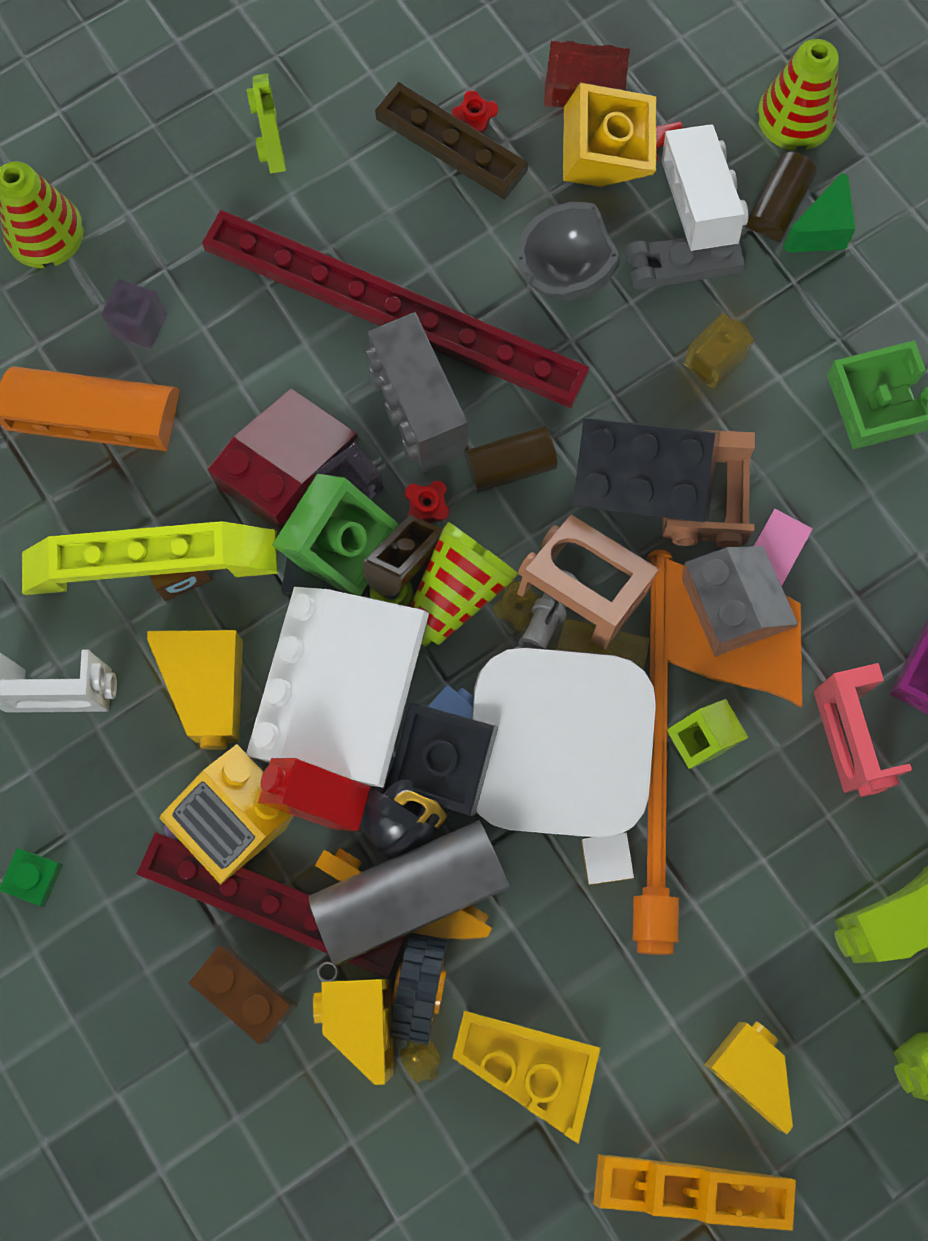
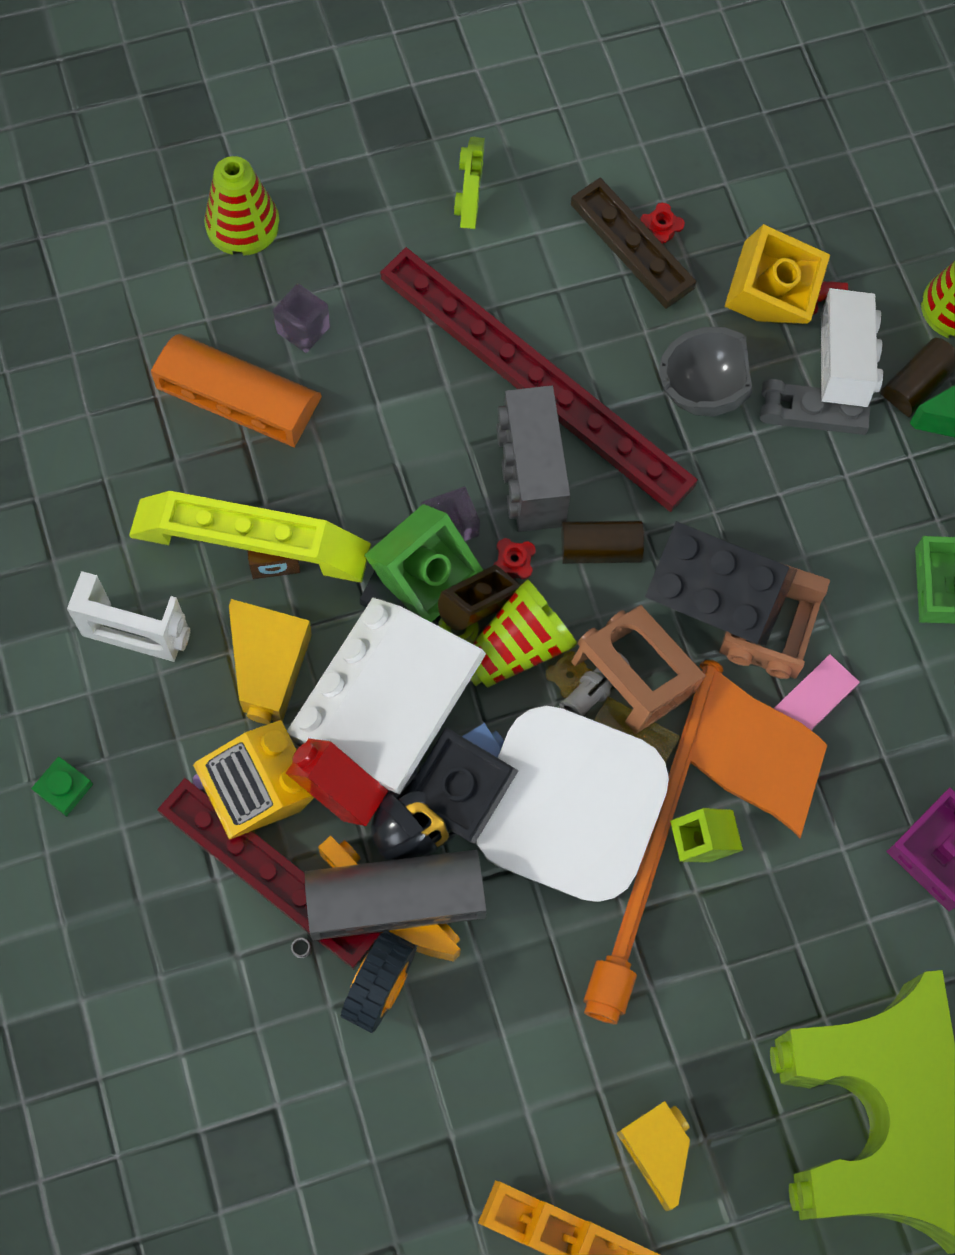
camera: 10 degrees right, 5 degrees down
reddish brown brick [188,945,297,1045] -> none
slope [207,389,358,532] -> none
yellow slope [313,979,394,1085] -> none
clear yellow plate [400,1040,442,1083] -> none
yellow wing [452,1011,600,1144] -> none
clear red brick [544,41,630,108] -> none
white tile [581,833,634,885] -> none
flat silver slope [682,546,798,657] -> none
clear yellow brick [684,312,754,389] -> none
coral panel [813,663,912,797] -> none

